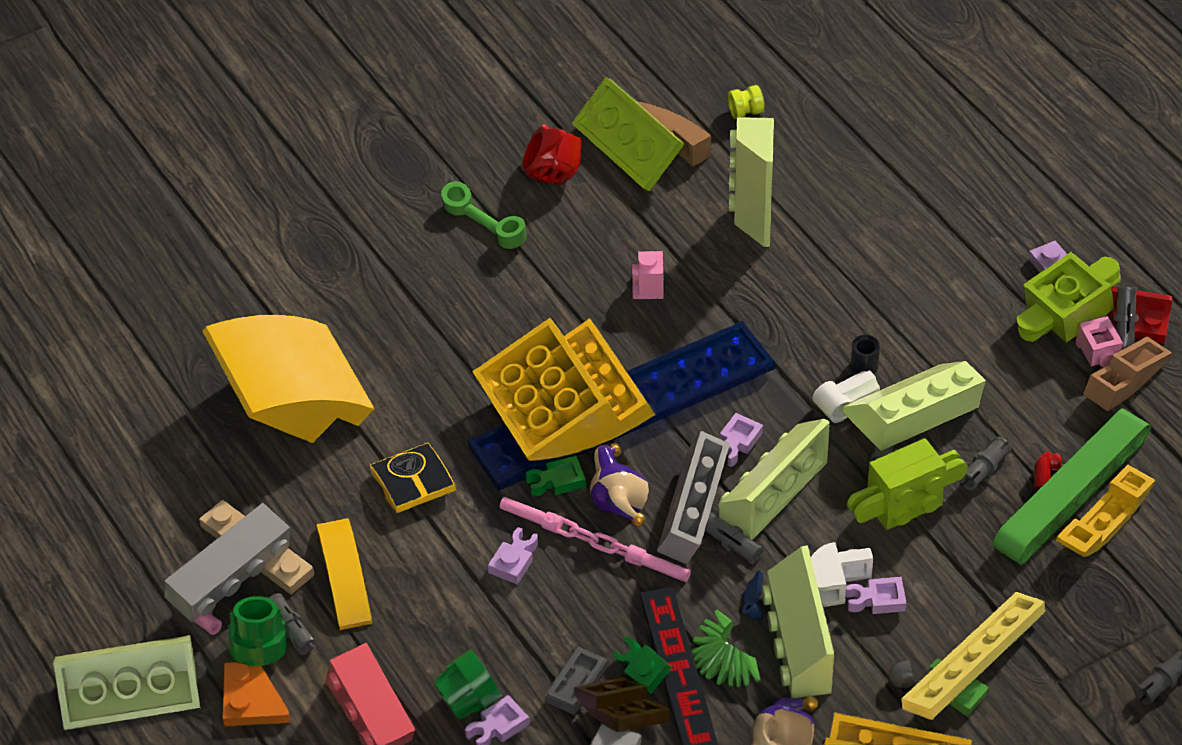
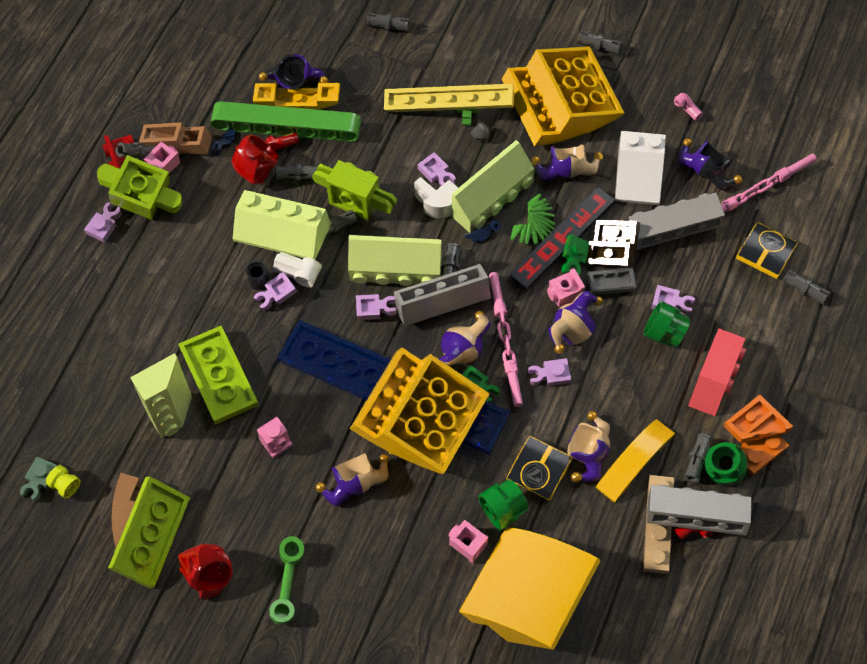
camera: 125 degrees left, 15 degrees up
yellowish green slope [53,635,200,730] -> none
none -> sand green plate [20,457,58,503]
none -> lime plate [178,326,259,425]
none -> dark blue piece [212,127,236,155]
none -> red piece [232,134,279,185]
none -> lavender plate [254,272,298,311]
none -> black piece [259,54,328,90]
none -> piece [315,454,389,507]
none -> bright pink brick [448,520,488,564]
none -> green piece [478,479,528,531]
none -> bright pink brick [547,268,585,307]
none -> piece [548,291,603,354]
none -> piece [568,411,610,483]
none -> orange wing [724,395,793,443]

